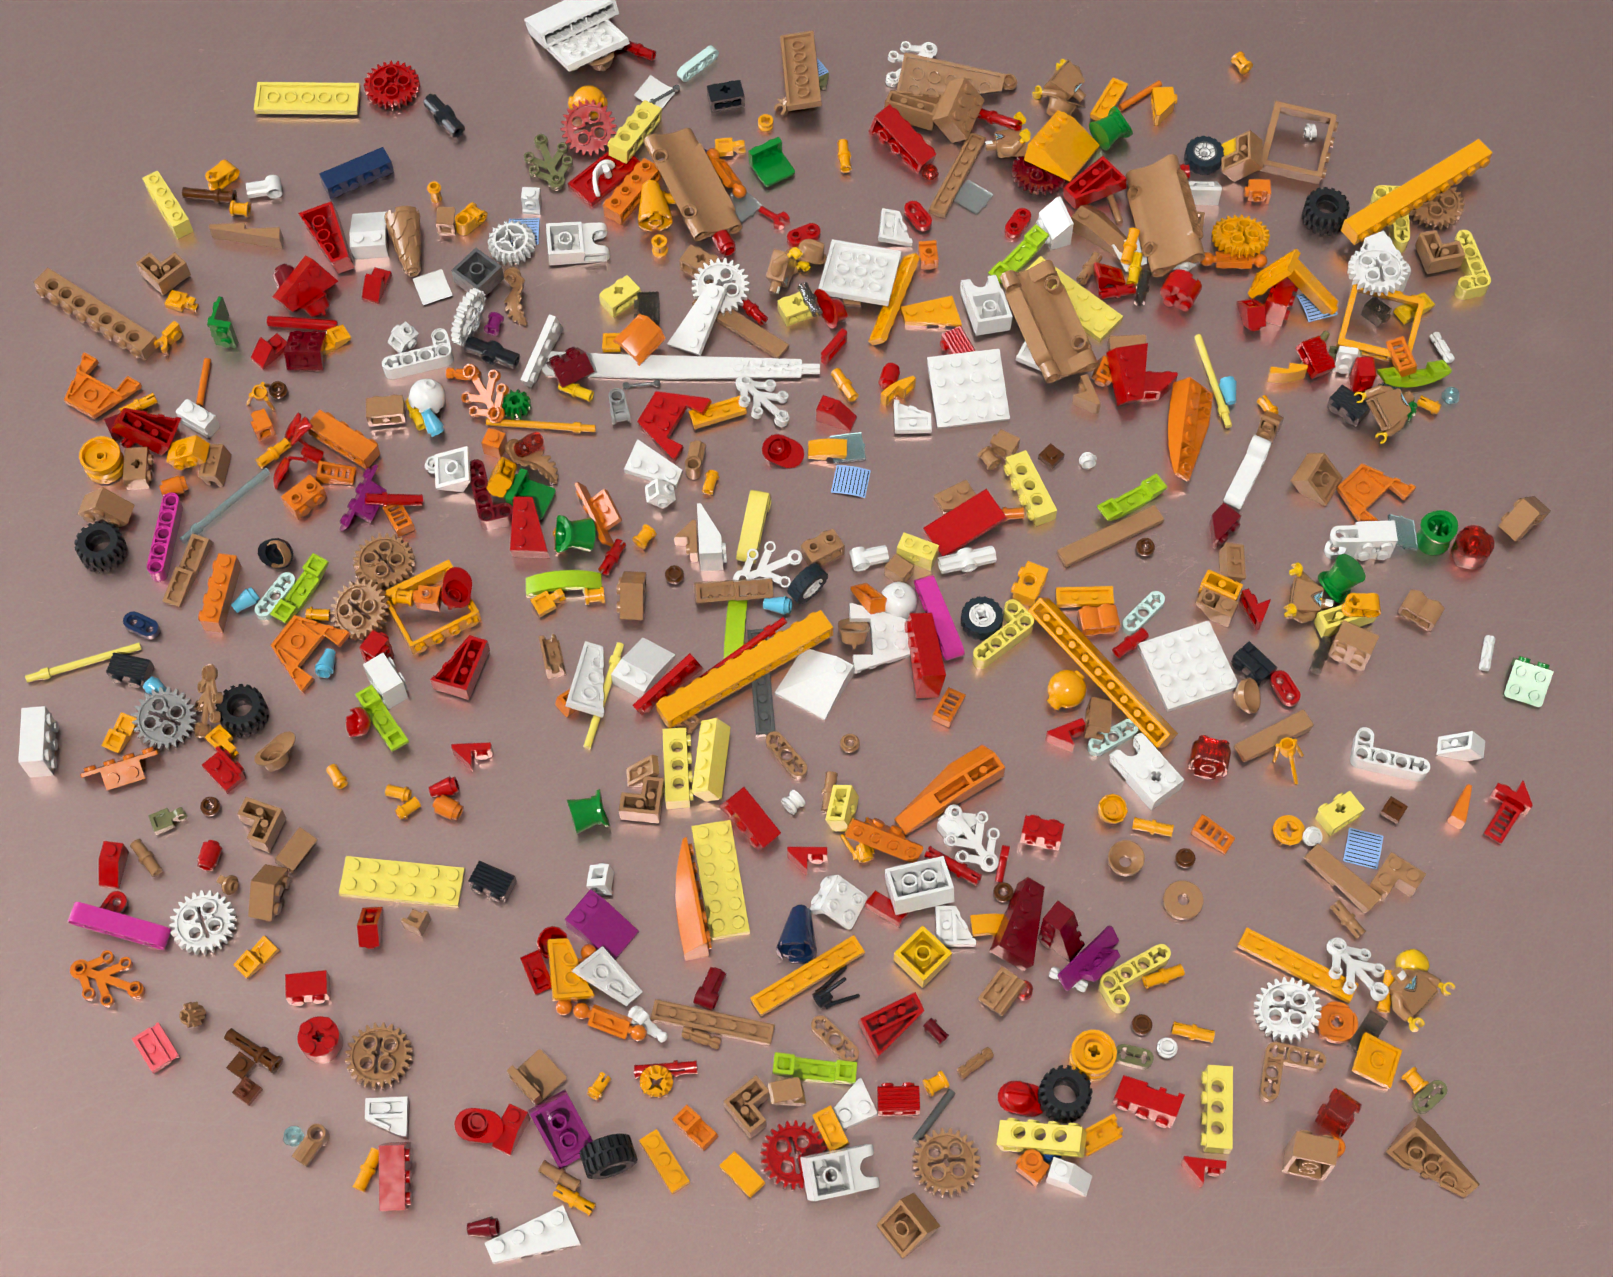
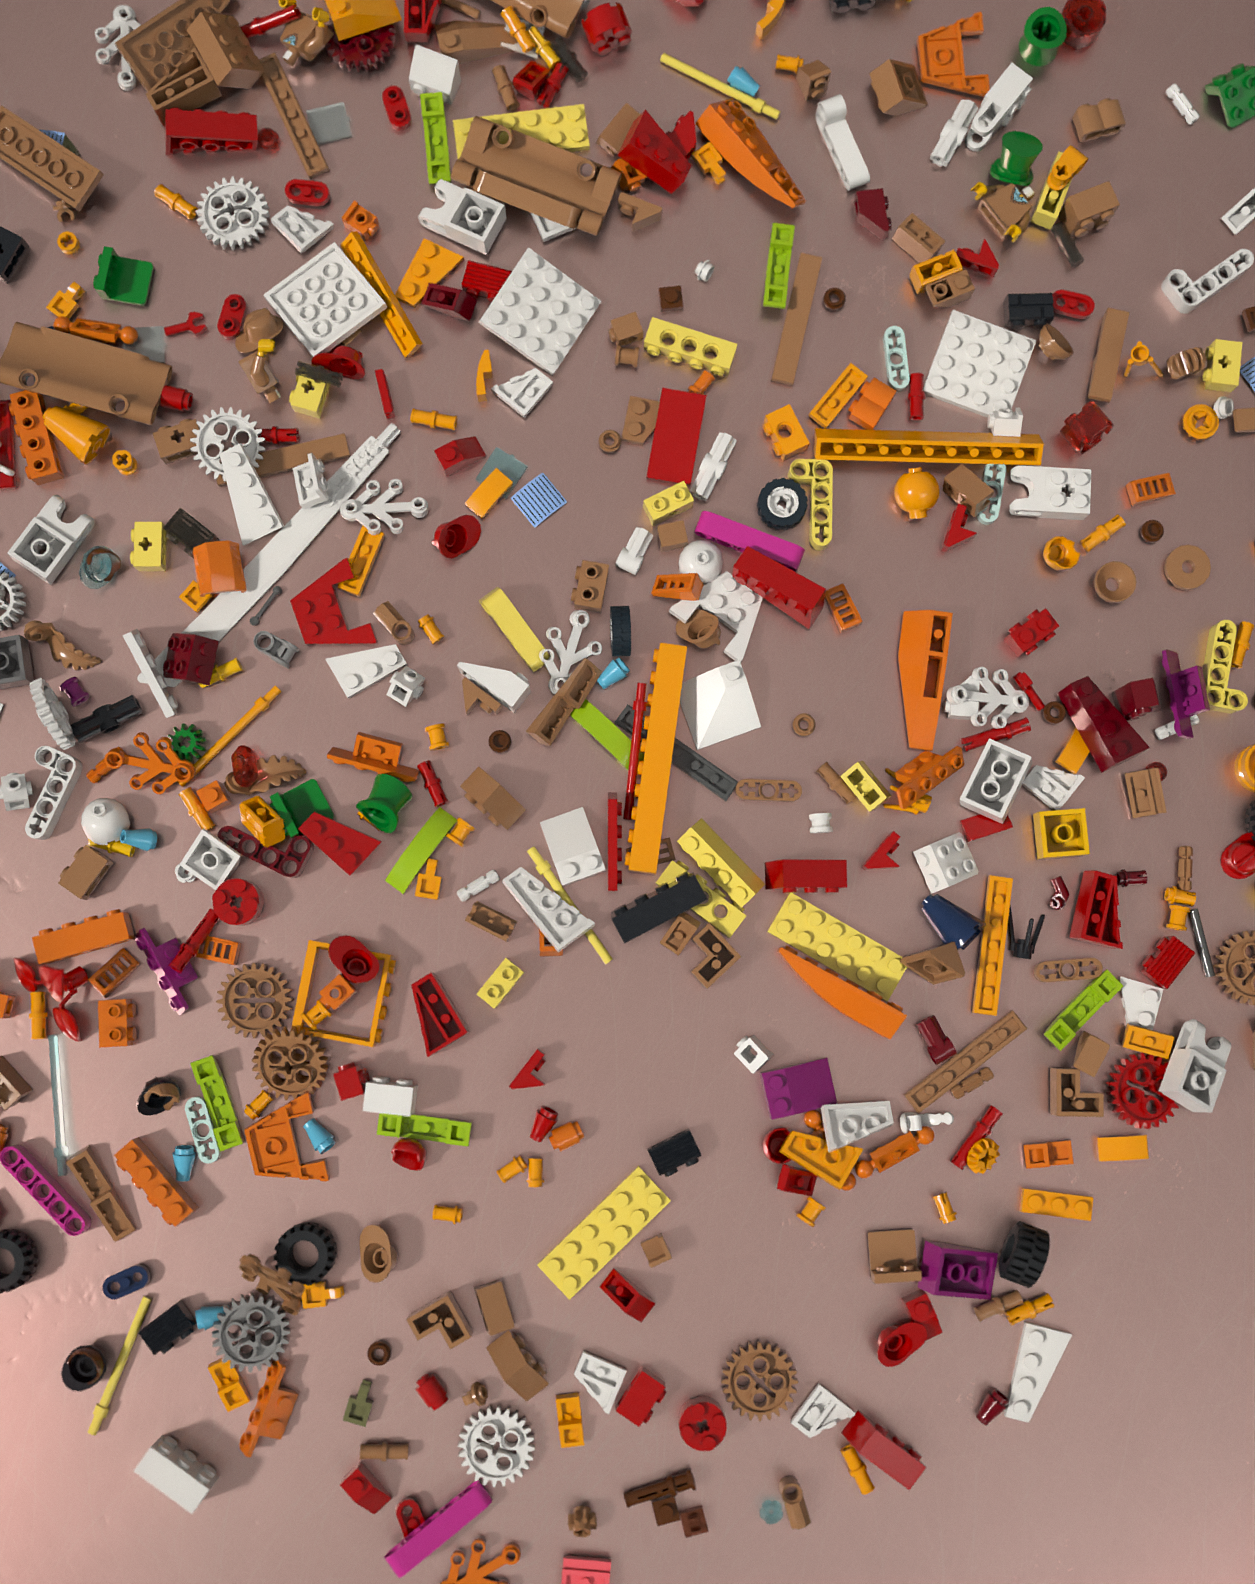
camera: 55 degrees left, 20 degrees up
red bracket [202,746,246,794] -> none
green hat [567,789,611,835] -> none
red brick [878,363,900,390] -> none
clear light blue piece [1388,514,1418,551] -> none
none -> black piece [61,1345,106,1392]
none -> clear light blue piece [79,545,121,589]
none -> light orange pin [178,787,216,831]
none -> white gear [196,177,270,250]
none -> red brick [212,879,264,926]
none -> white bracket [293,453,329,509]
none -> dark red slope [421,283,477,321]
none -> white axle [457,870,500,902]
none -> light yellow brick [476,958,525,1009]
none -> white wing [574,1351,627,1414]
none -> medium nougat plate [599,430,621,453]
none -> black wedge [611,871,707,943]
none -> light orange plate [692,142,726,185]
none -> light orange bush [796,1196,826,1228]
none -> medium nougat slope [900,941,965,985]
none -> white piece [930,99,978,167]
none -> white brick [987,407,1023,437]
none -> dark red arm [1050,876,1069,910]
none -> light orange pin [1164,886,1196,907]
none -> medium nougat gear [1166,347,1207,379]

